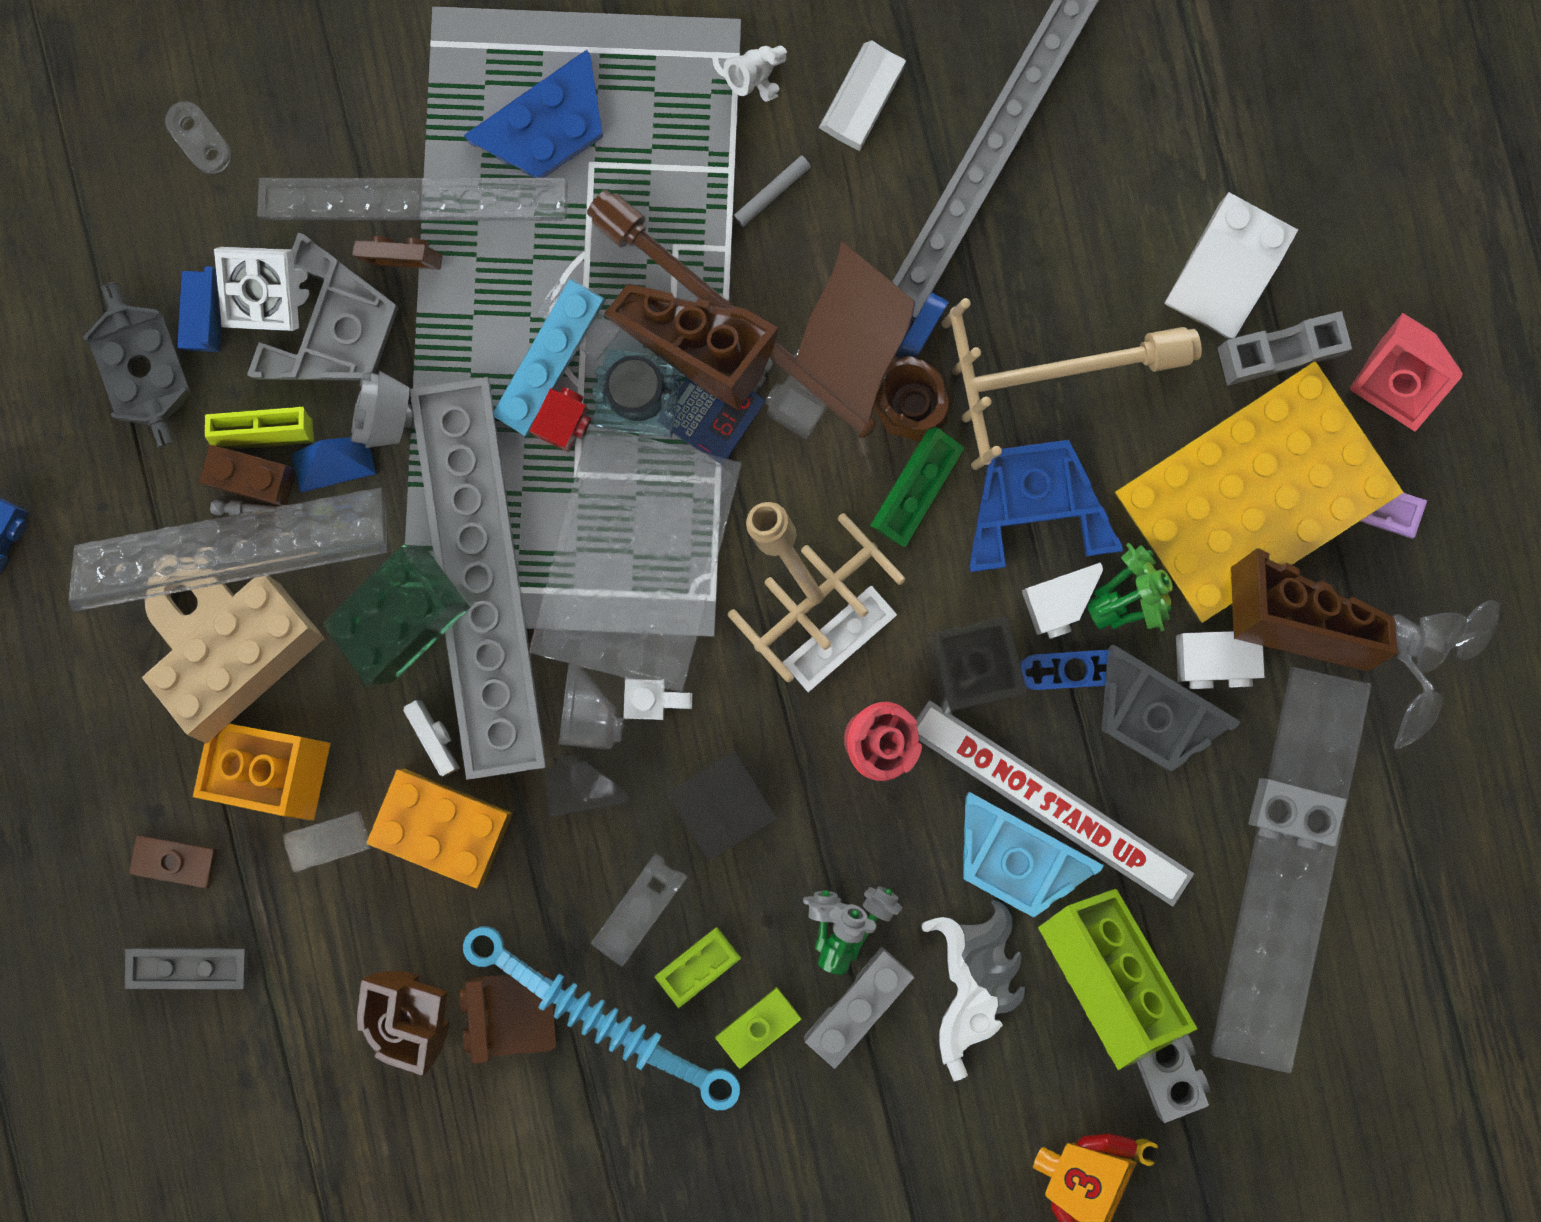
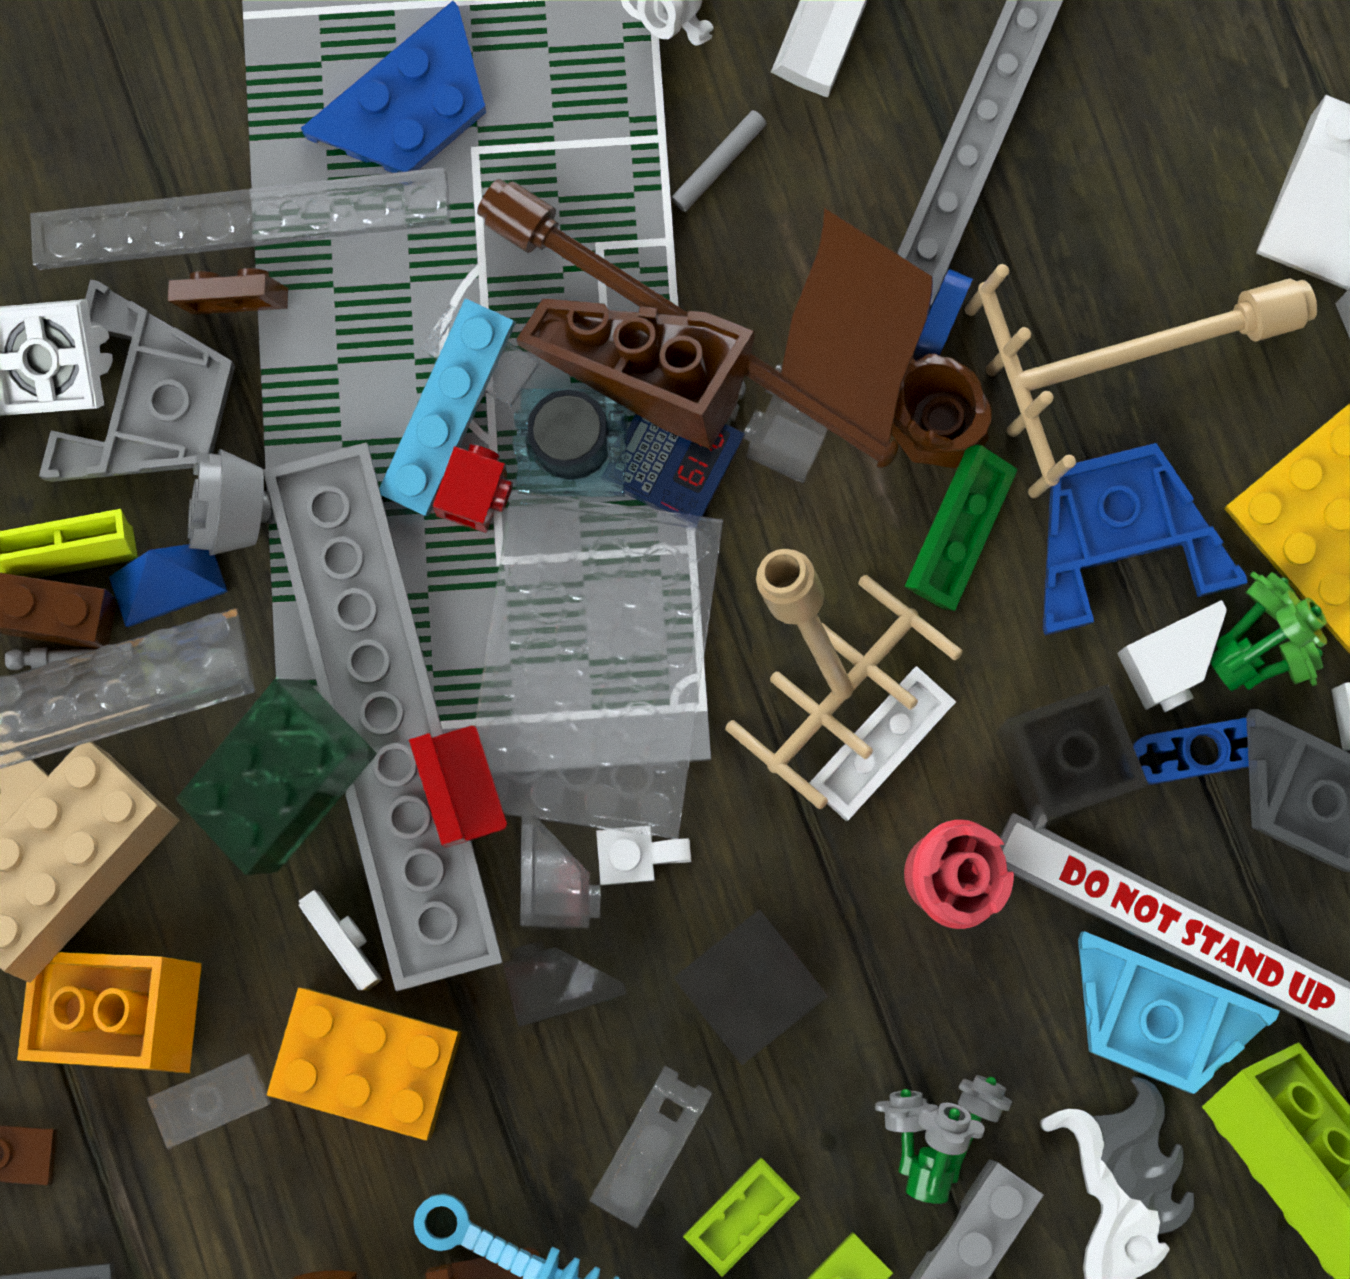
camera: 15 degrees left, 5 degrees down
none -> red panel [409,725,507,848]

